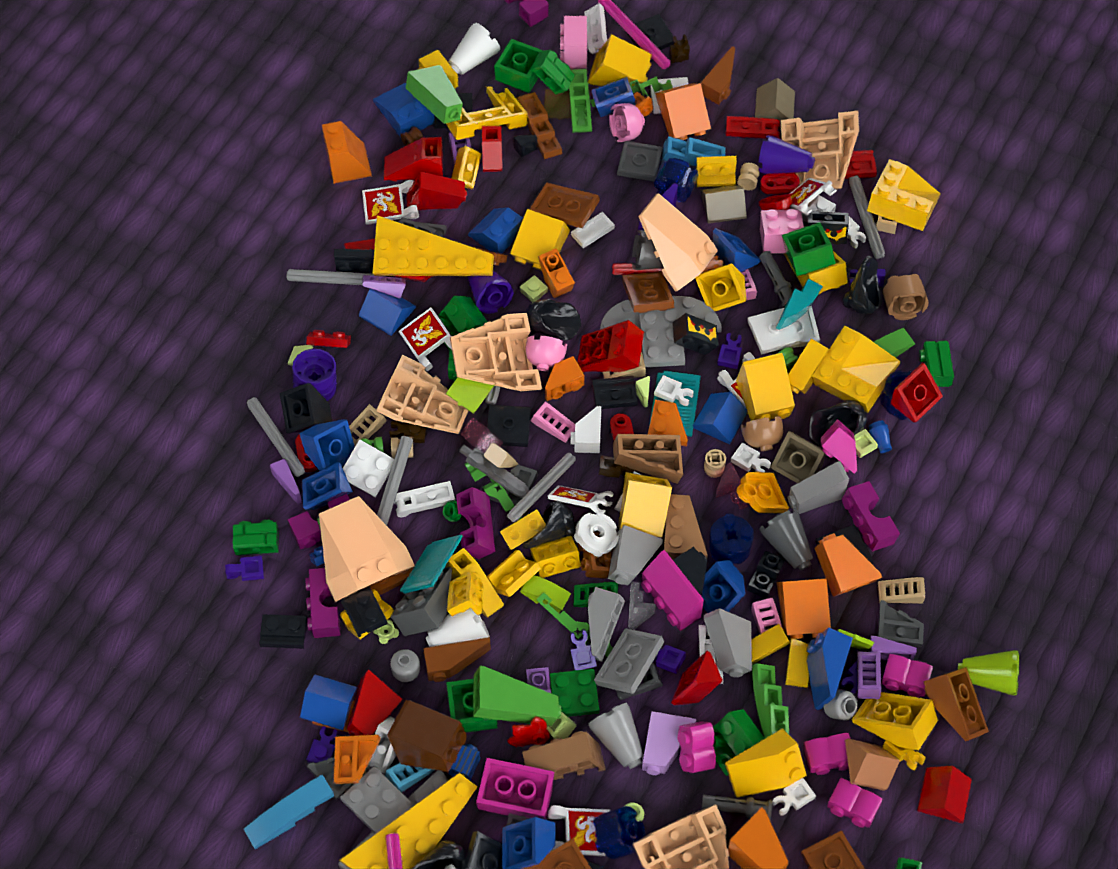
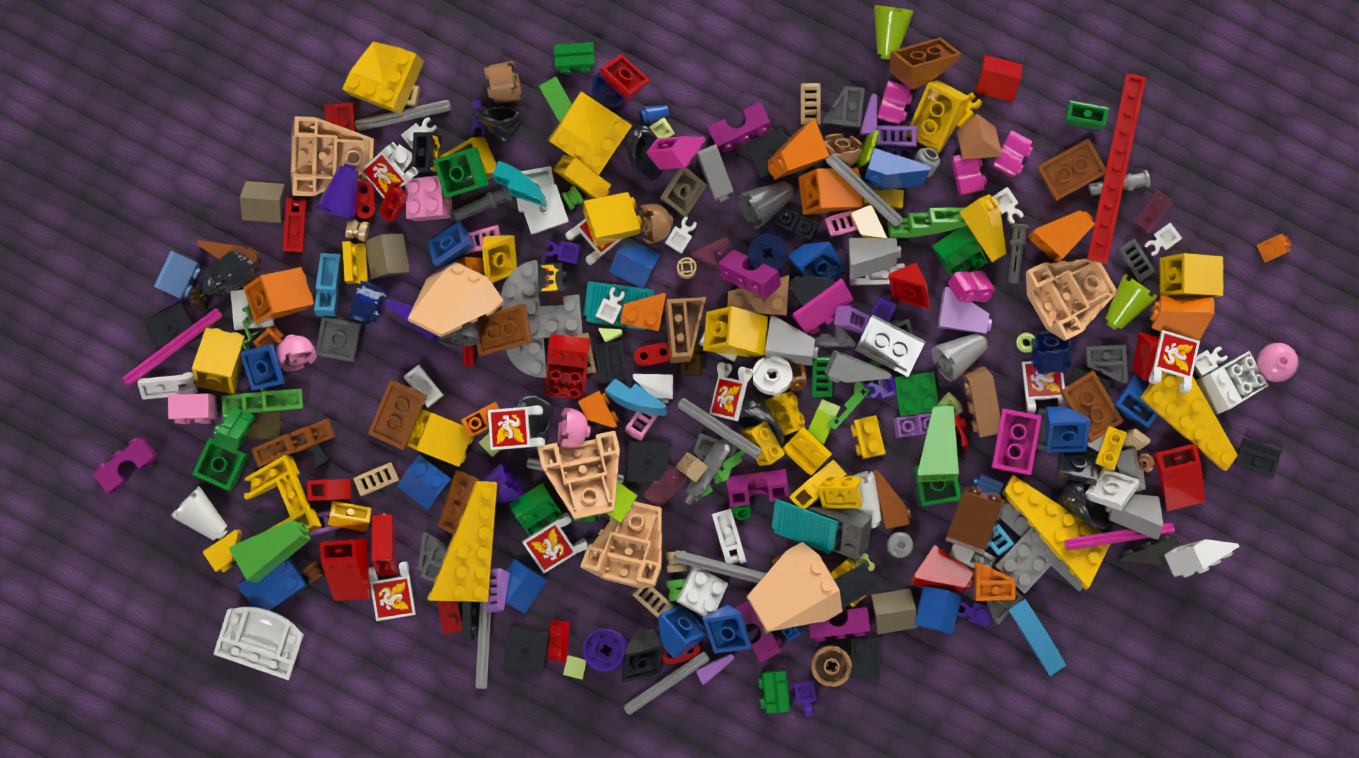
camera: 90 degrees left, 25 degrees up
orange slope [322,121,372,183] -> none
light orange plate [737,472,789,513] -> none
none -> medium blue slope [154,251,202,301]
none -> black hair [201,251,256,297]
none -> white slope [214,607,304,680]
none -> tan slope [353,462,399,496]
none -> flag [488,406,545,450]
none -> black plate [503,628,549,673]
none -> dark azure slope [605,379,668,416]
none -> magenta arch [718,249,781,299]
none -> medium nougat brick [810,645,852,687]
none -> medium nougat cylinder [824,134,862,168]
none -> light grey axle [826,153,903,226]
none -> medium lavender slope [834,306,870,334]
none -> yellow bracket [850,415,886,459]
none -> dark tan slope [871,588,917,634]

